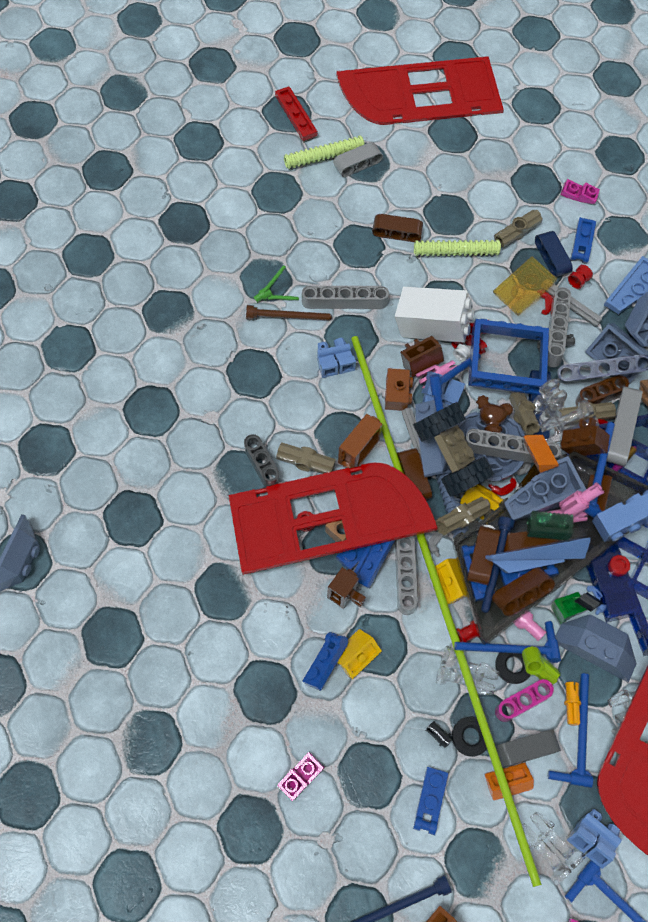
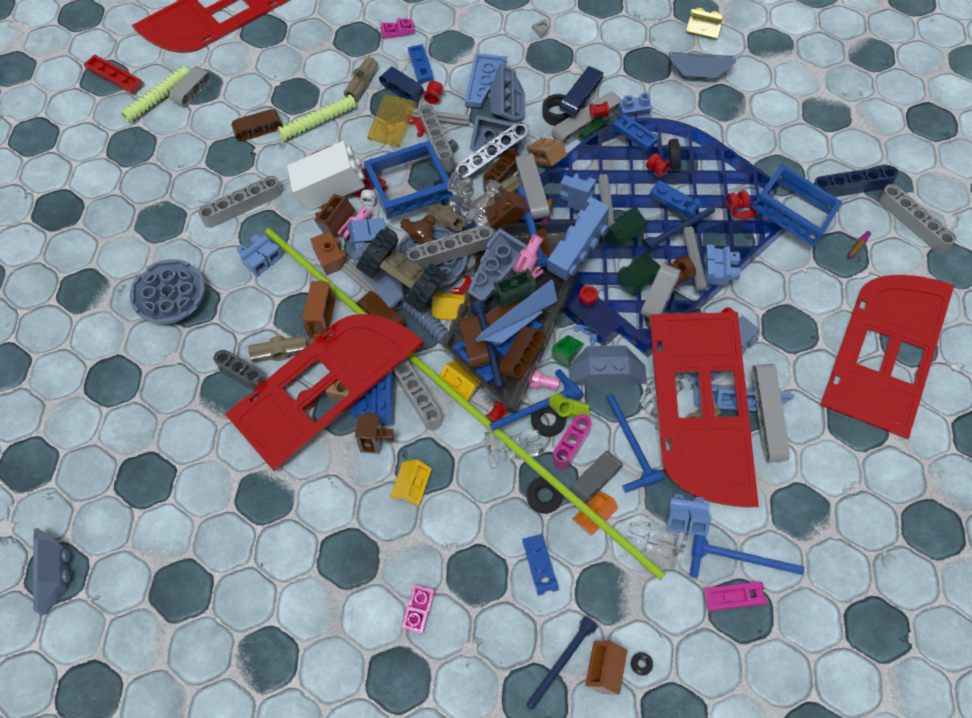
camera: 25 degrees left, 5 degrees down
reddish brown piece [246,305,332,321] -> none
bright green plant [254,265,299,303] -> none
blue plate [302,632,348,691] -> none
black pin [425,721,453,748] -> none
light grey piece [428,532,449,557] -> none
blue bar [429,354,481,412] -> none
dark tan piece [435,497,491,536] -> none
orange slope [523,435,559,473] -> none
light orange axle [564,682,581,726] -> none
piece [575,592,604,612] -> none
none -> sand blue brick [130,259,205,324]

